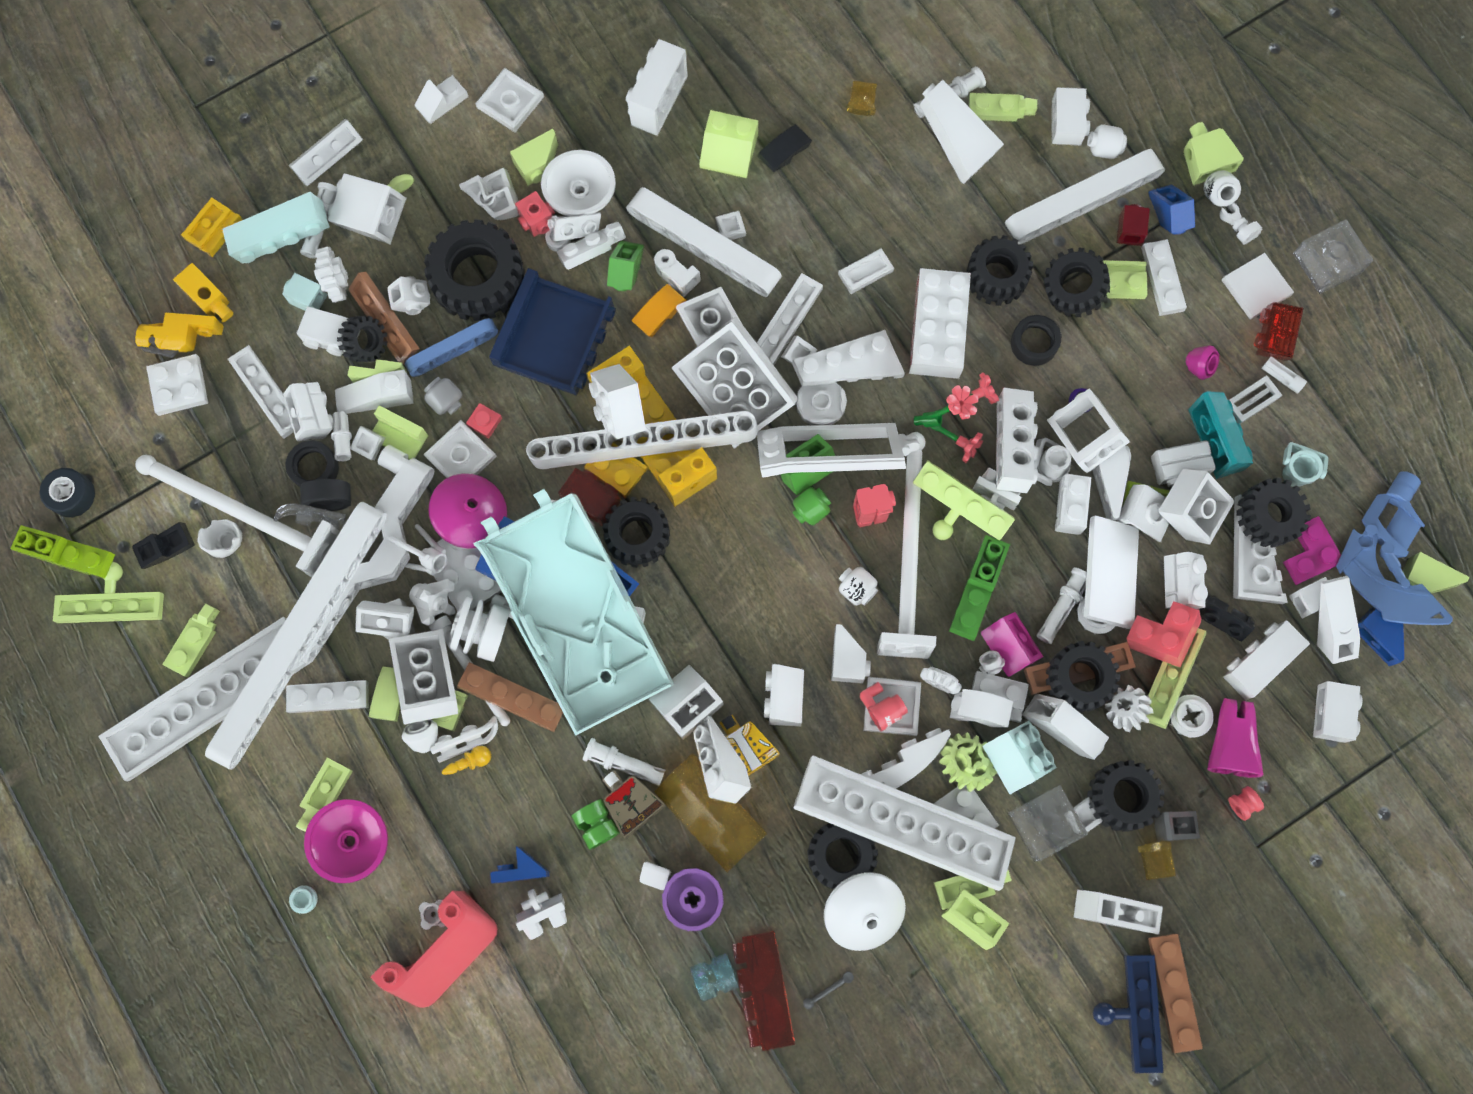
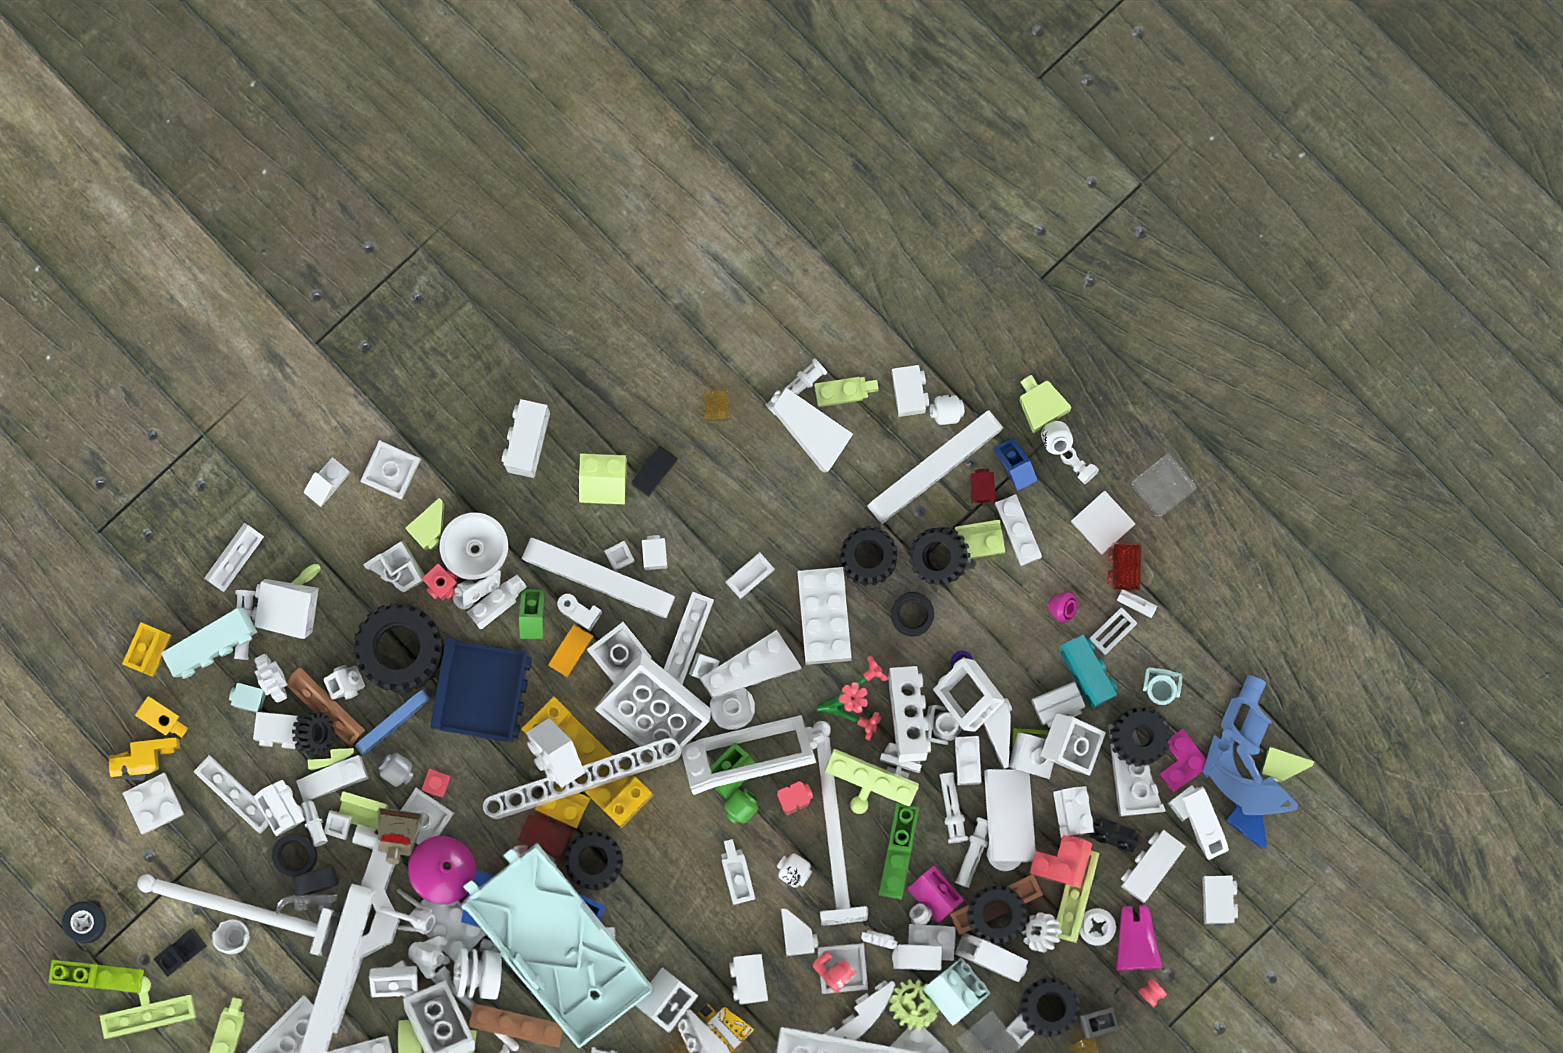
camera: 10 degrees left, 5 degrees up
none -> dark tan torso [378,808,422,864]
none -> white brick [642,535,668,570]
none -> white hinge [721,839,755,905]
none -> white pin [939,772,968,844]

